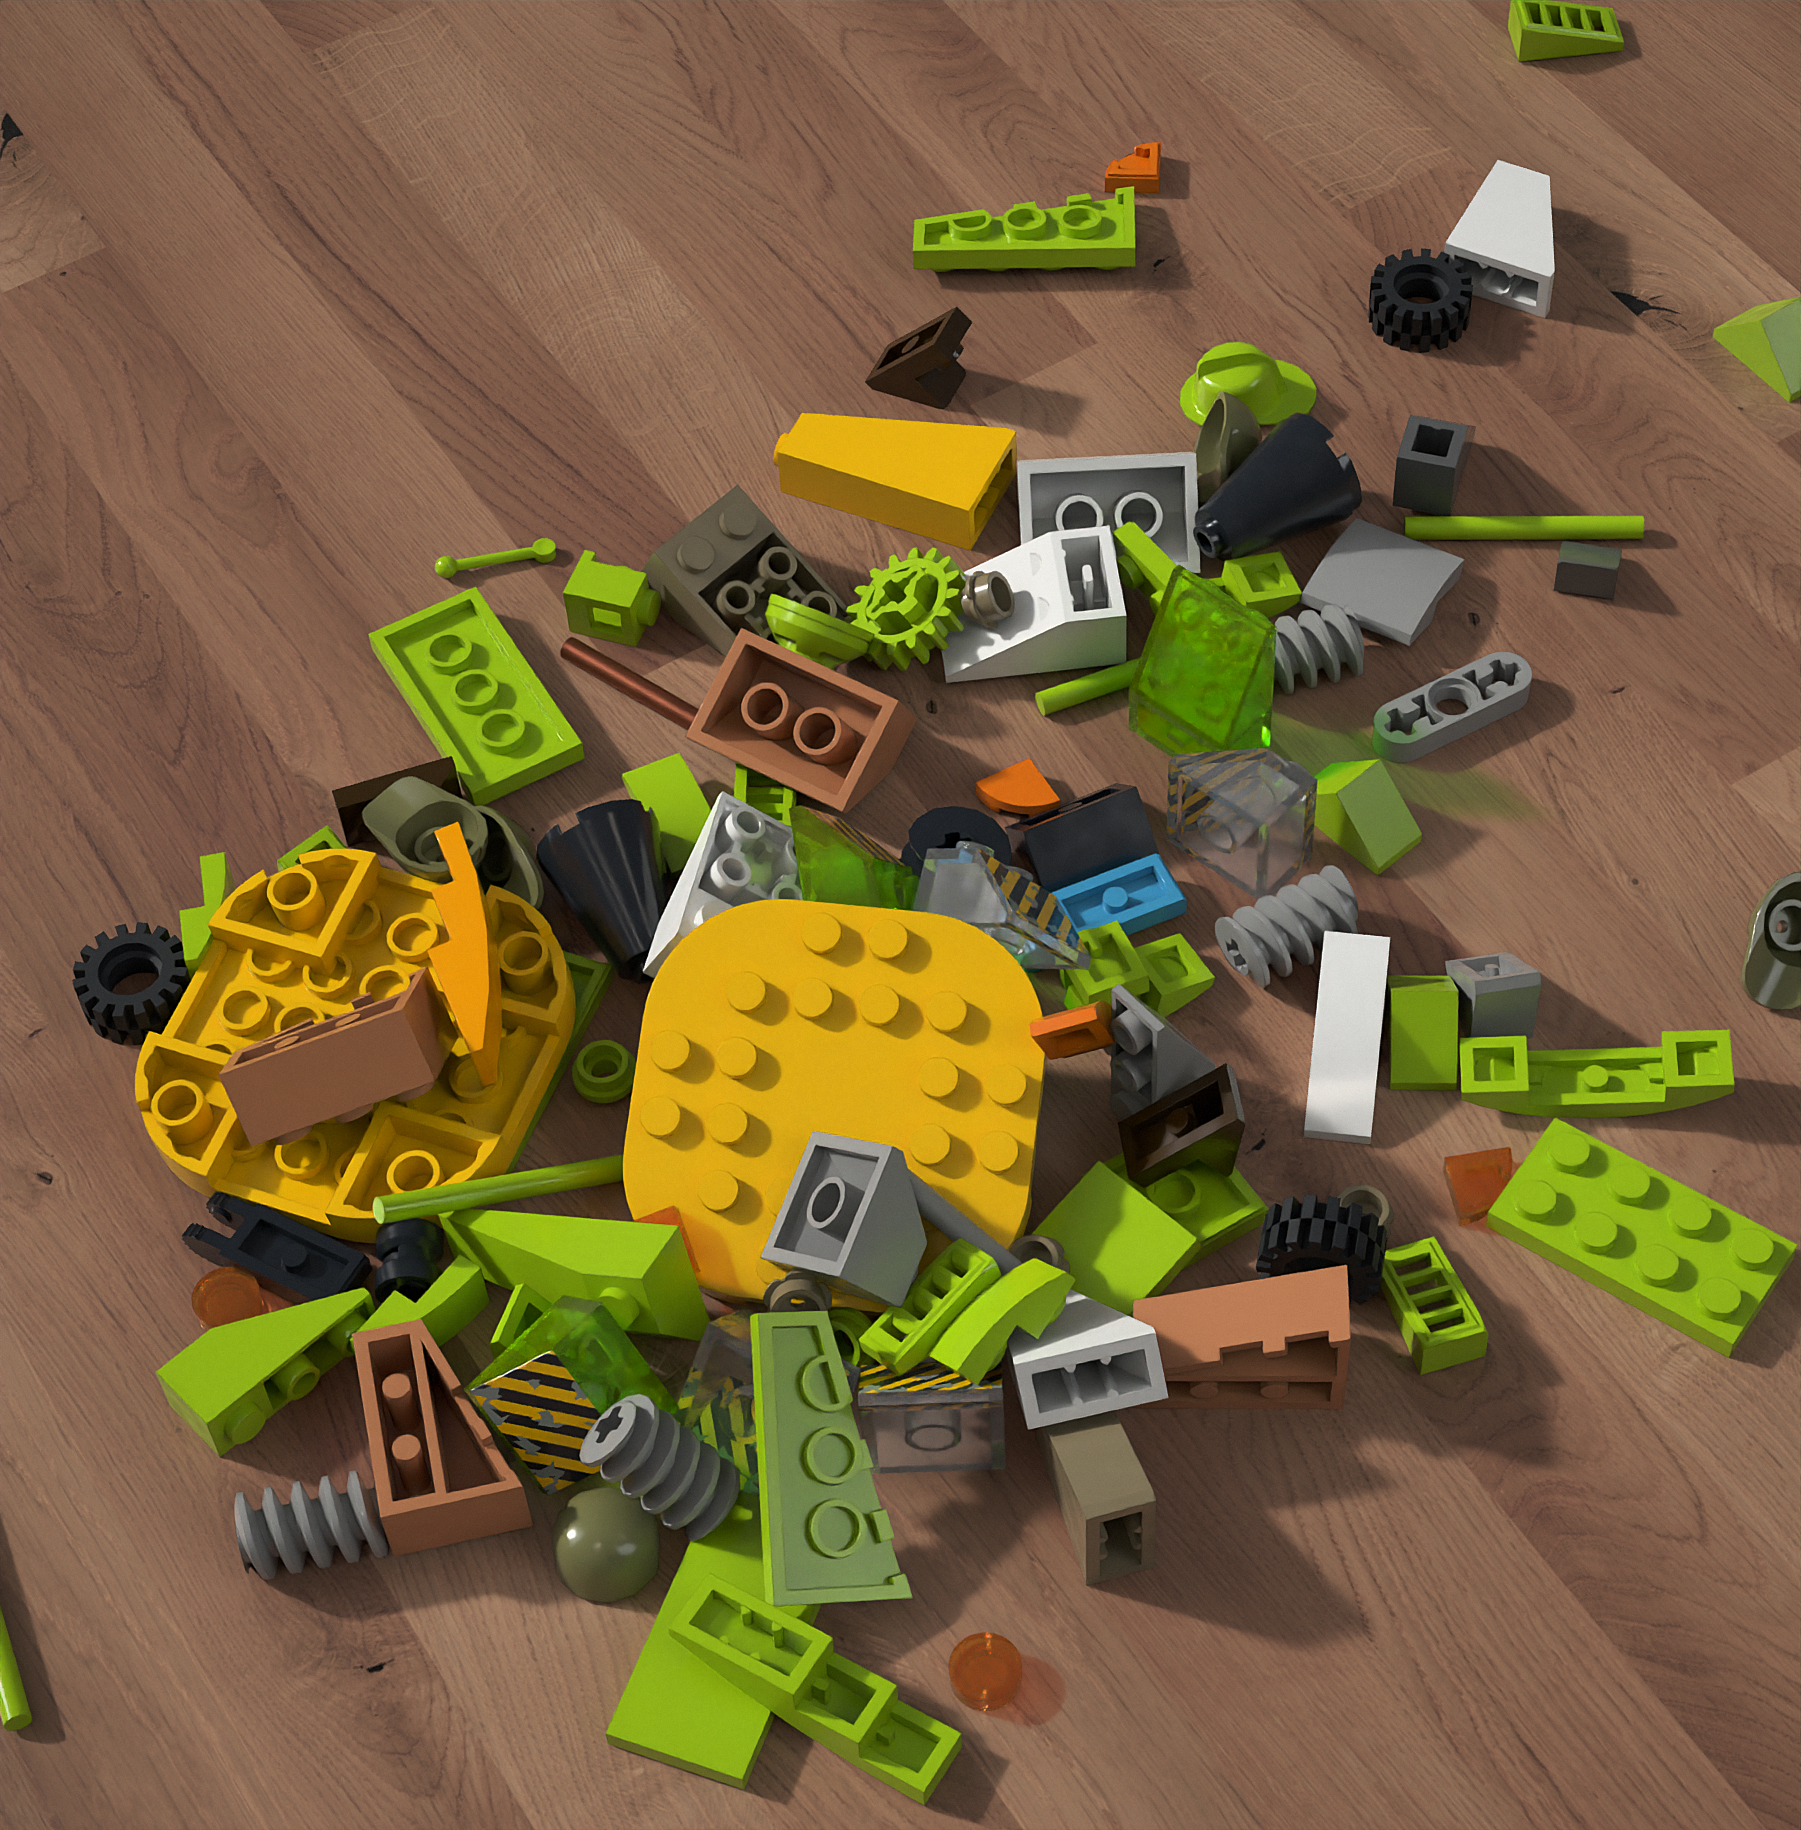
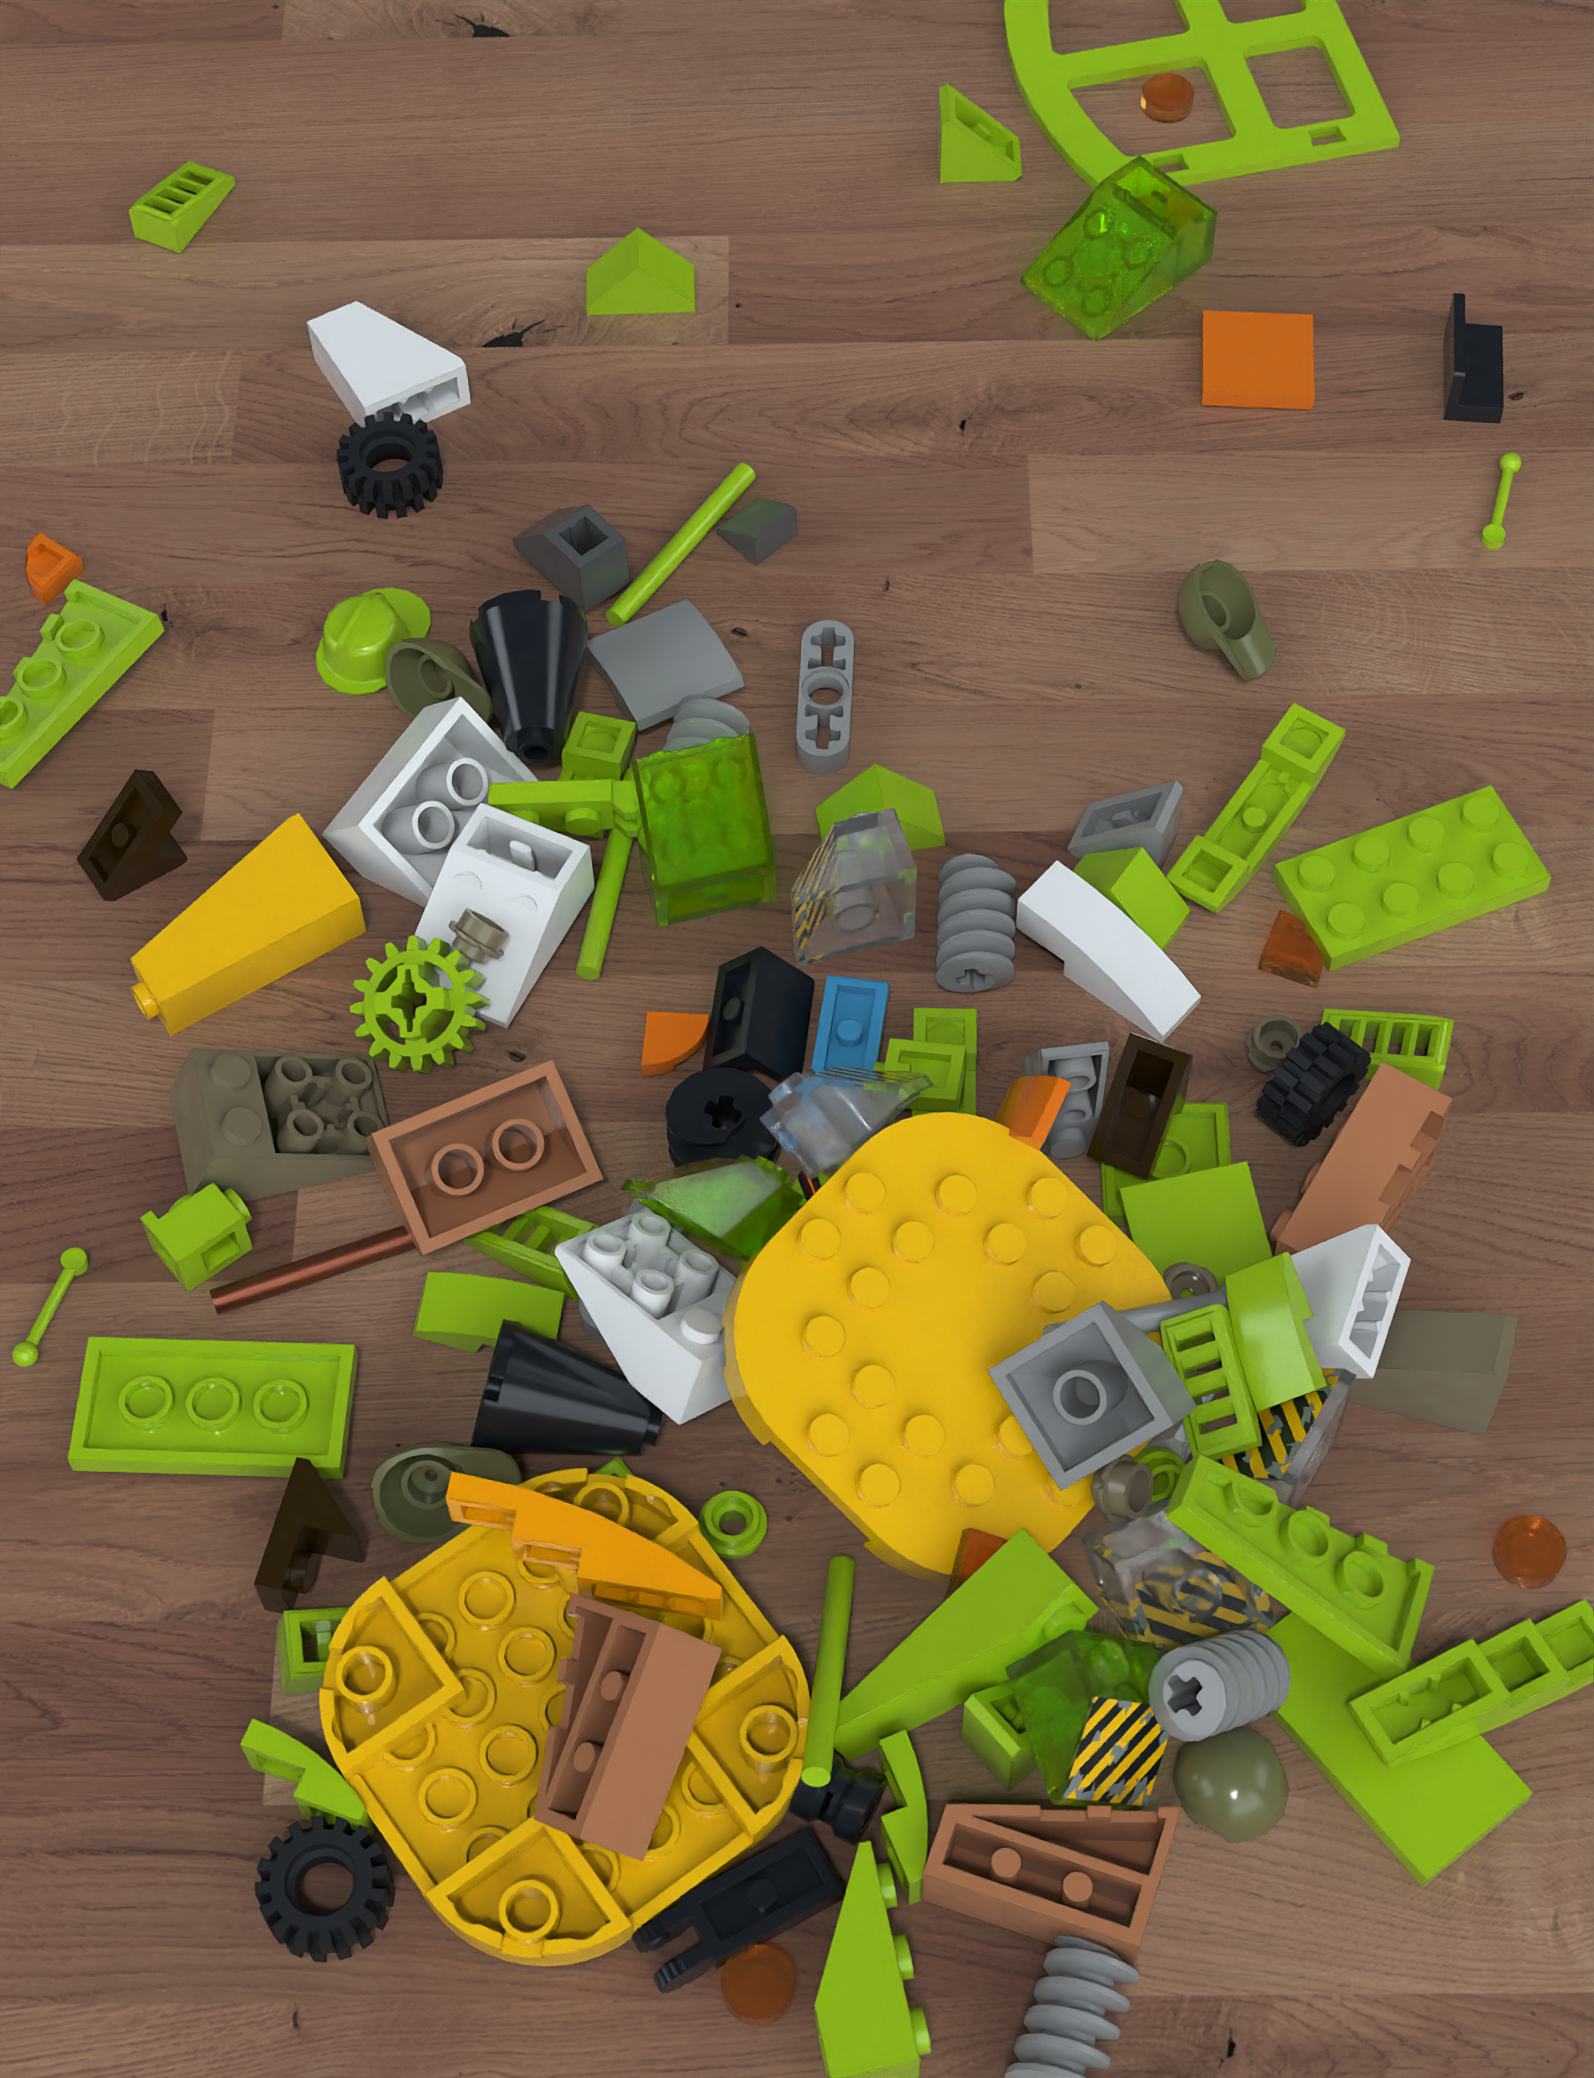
camera: 60 degrees left, 5 degrees up
olive cap [362,776,488,884] -> none
lime piece [765,593,875,670] -> none

